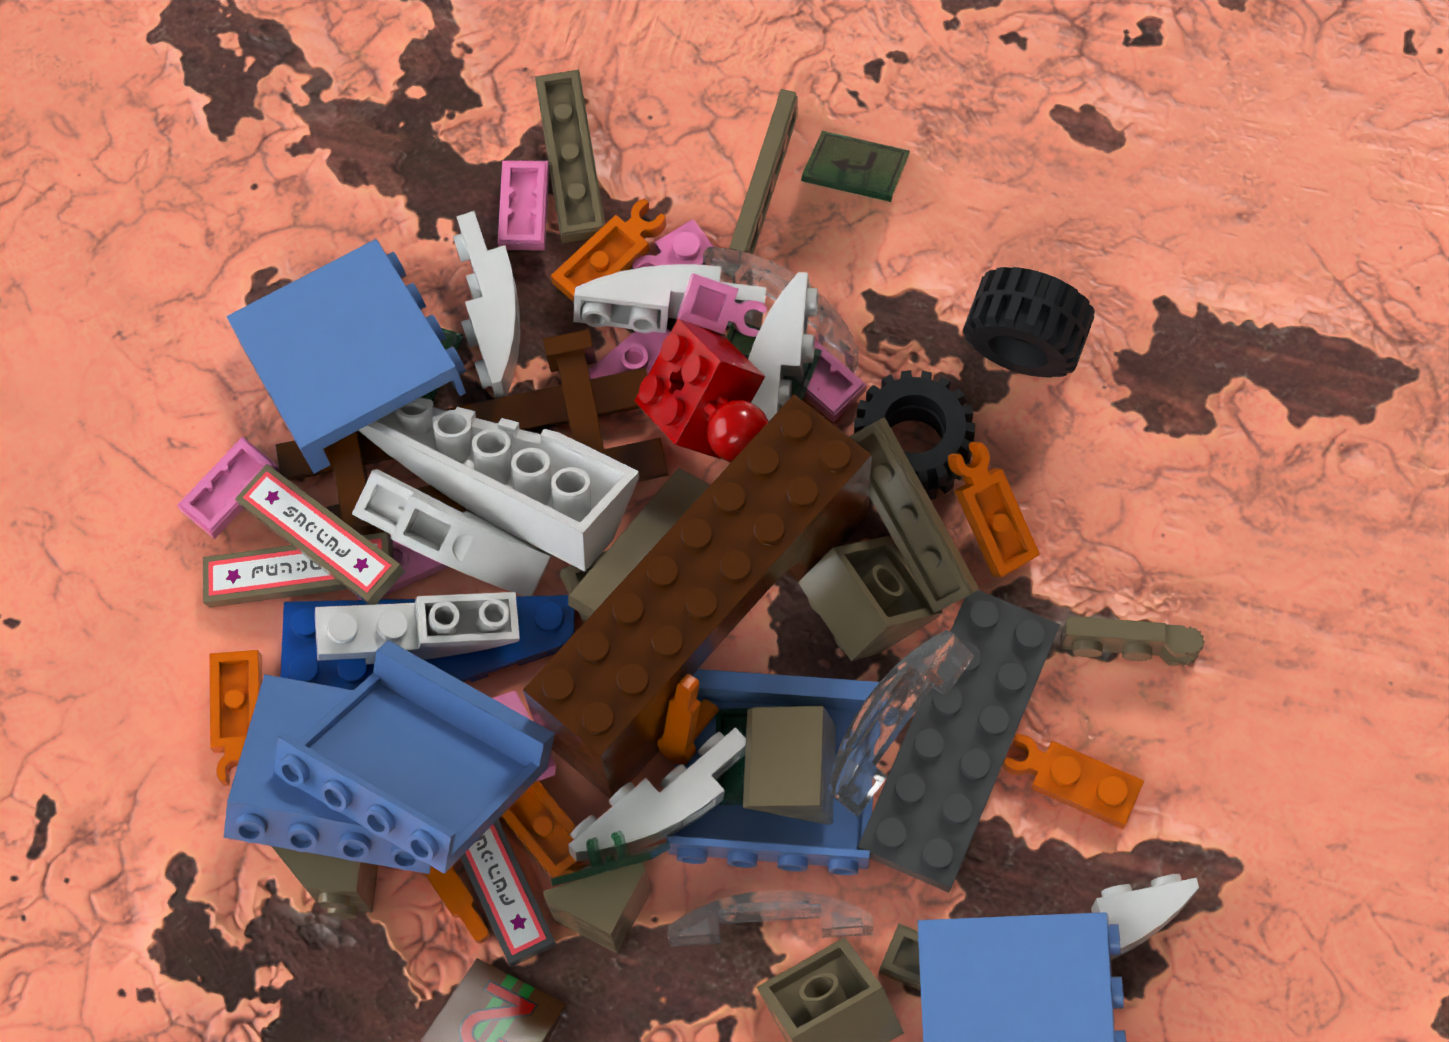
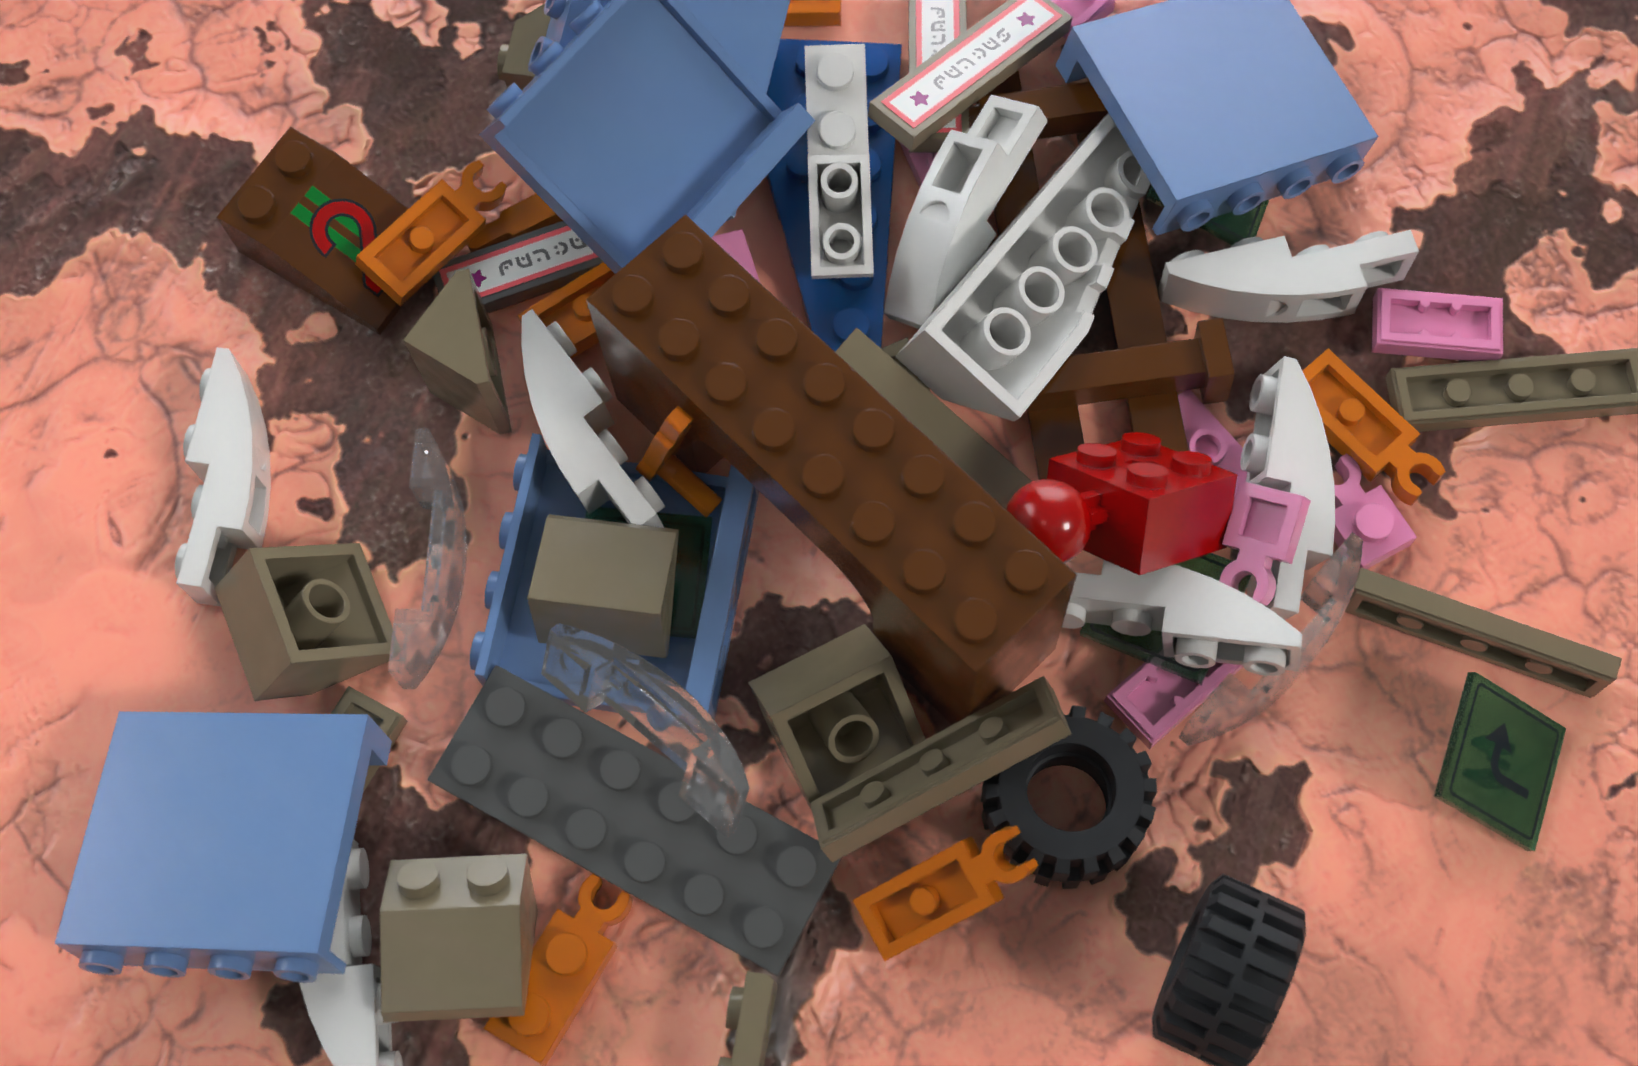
camera: 95 degrees right, 0 degrees up
clear green piece [551,830,671,887] -> none
none -> orange plate [355,160,507,306]
none -> dark tan slope [380,854,538,1022]

